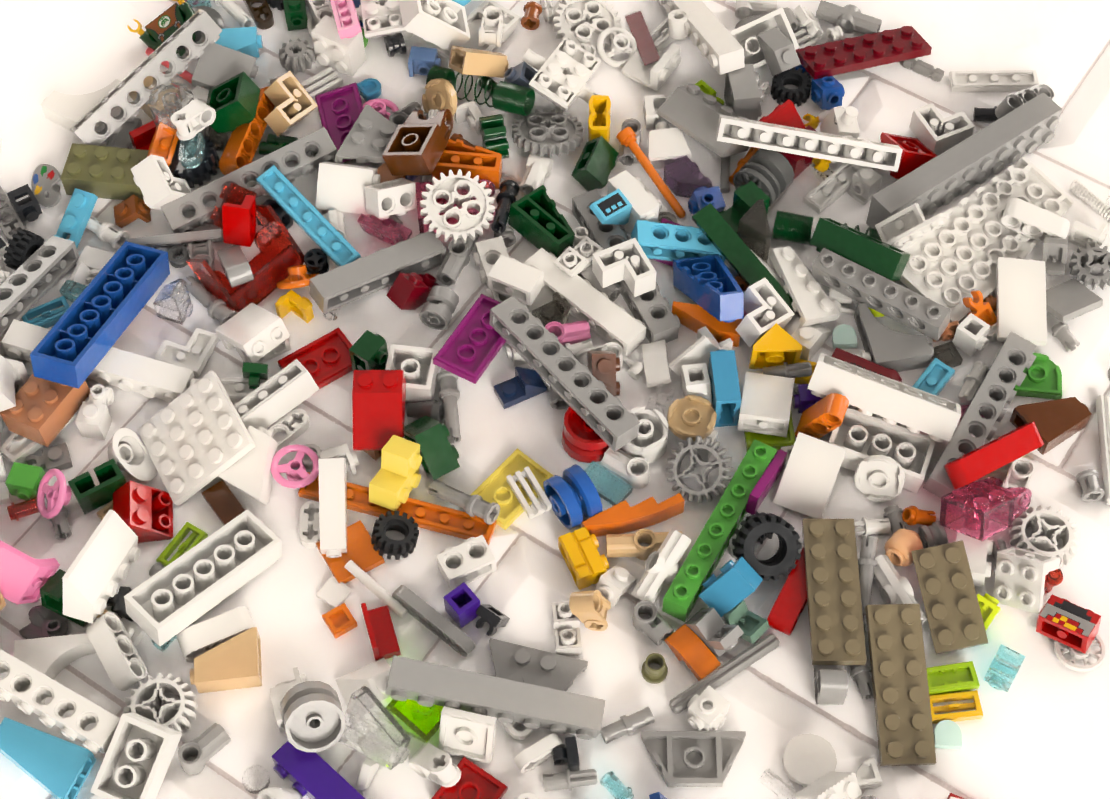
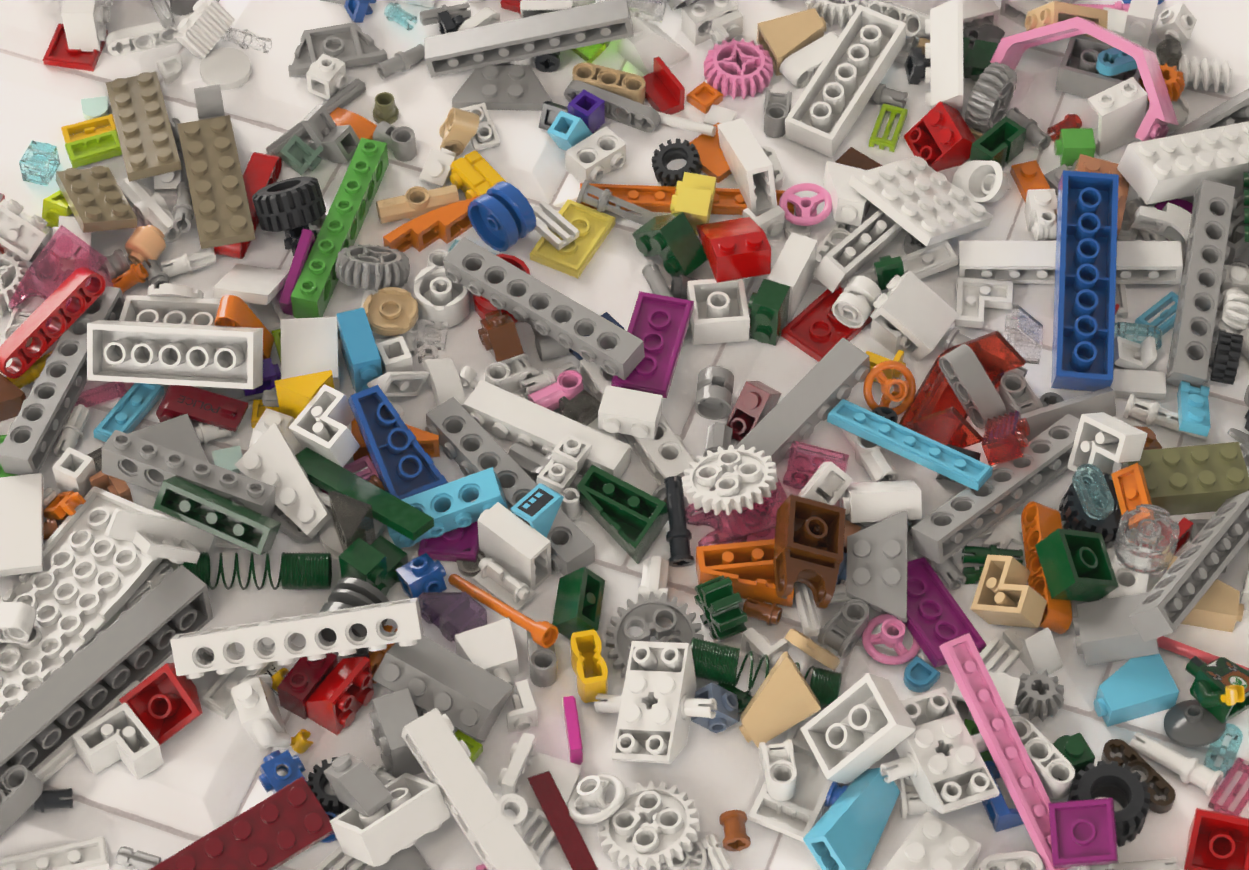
camera: 165 degrees right, 5 degrees down
bright pink piece [37,468,72,519] -> none
white piece [171,99,216,141] -> none
red panel [222,195,257,247] -> none
white brick [592,238,657,297] -> none
white piece [631,528,692,603] -> none
dark azure brick [698,557,763,617] -> none
none -> medium azure brick [547,111,592,151]
none -> dark pink tile [563,696,583,765]
none -> tan beam [572,62,645,104]
none -> bright pink gear [704,37,773,100]
none -> light grey piece [763,89,792,138]
none -> white brick [767,232,818,323]
none -> white wheel [832,275,882,328]
none -> light grey gear [964,62,1017,133]
none -> orange plate [1010,160,1051,203]

